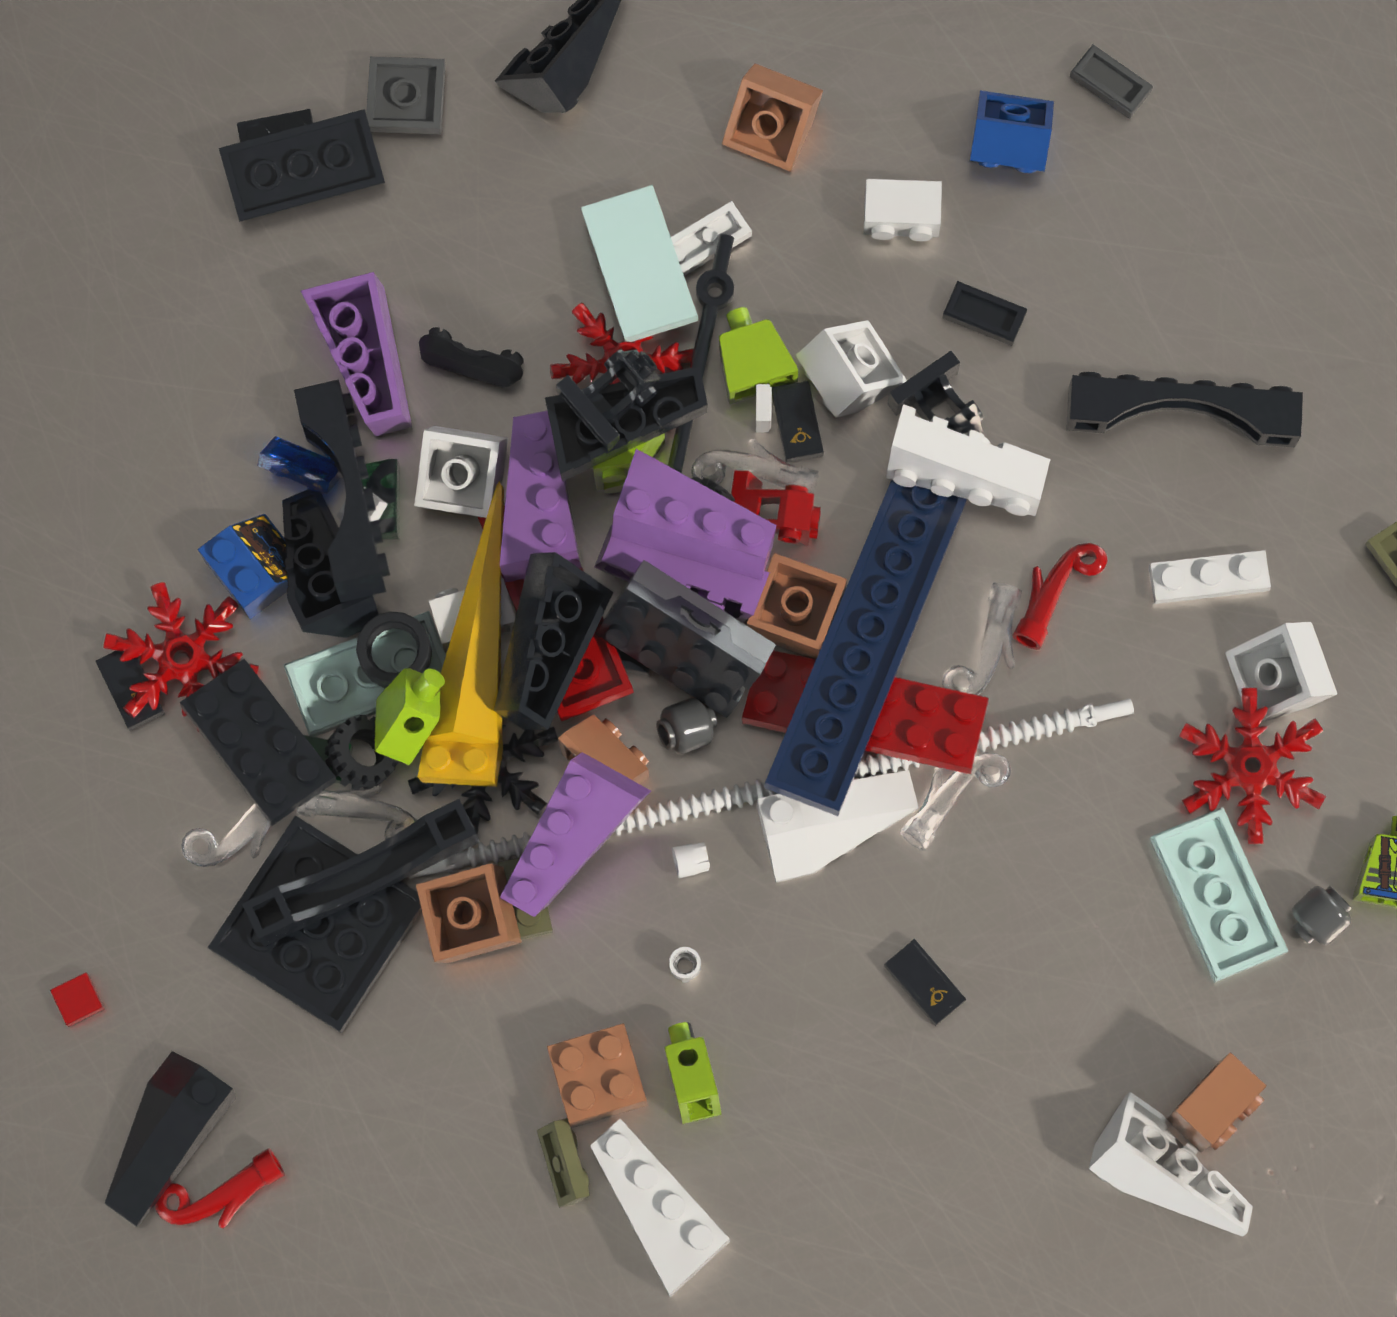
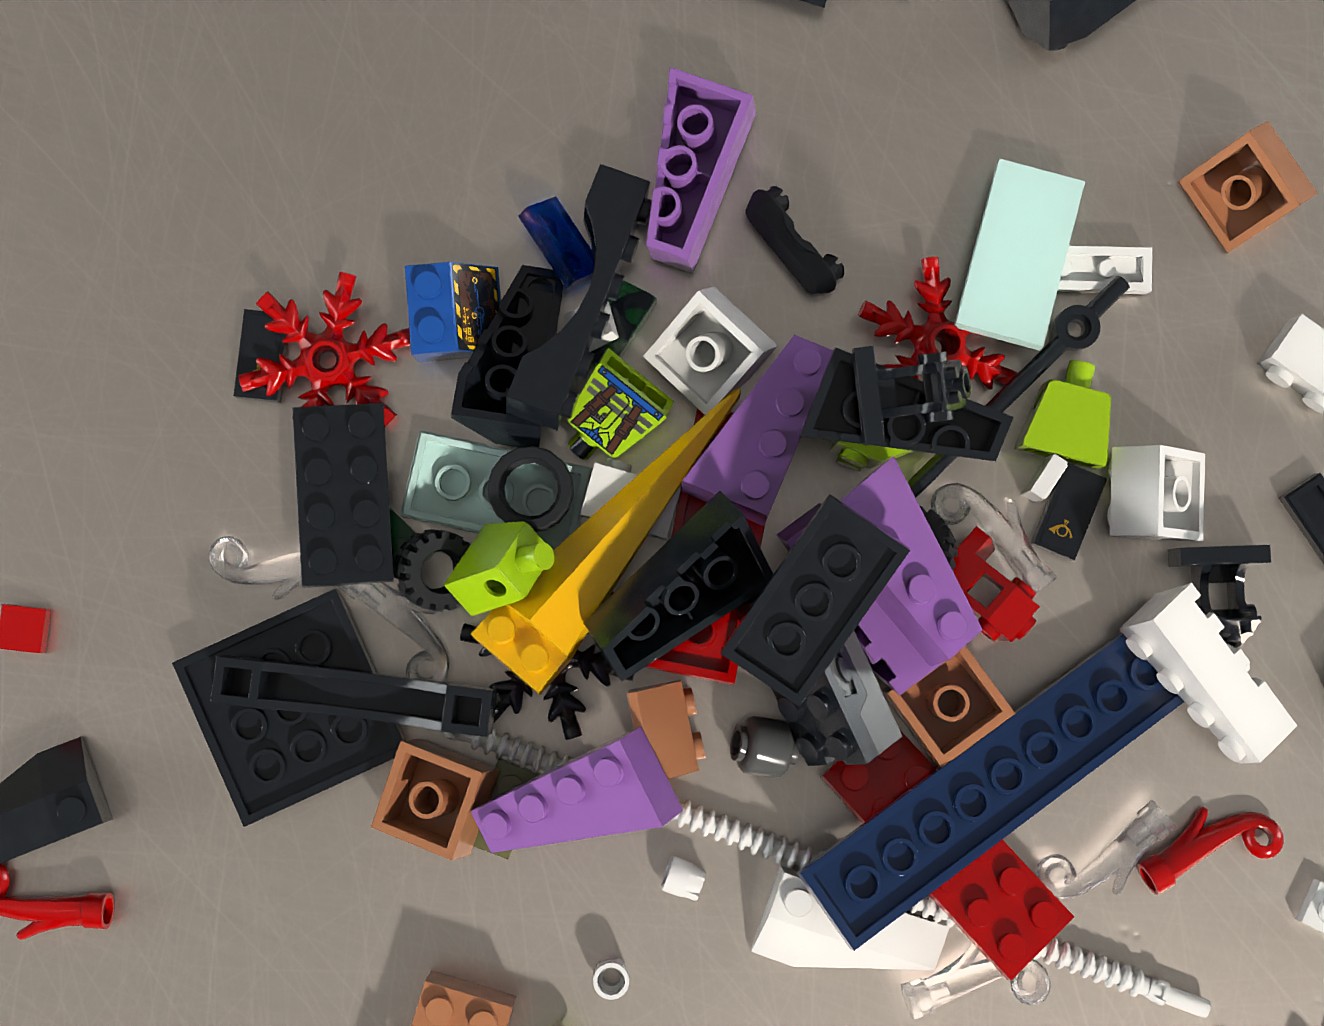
camera: 30 degrees right, 10 degrees up
none -> torso [567,348,674,460]
none -> black plate [720,494,910,707]

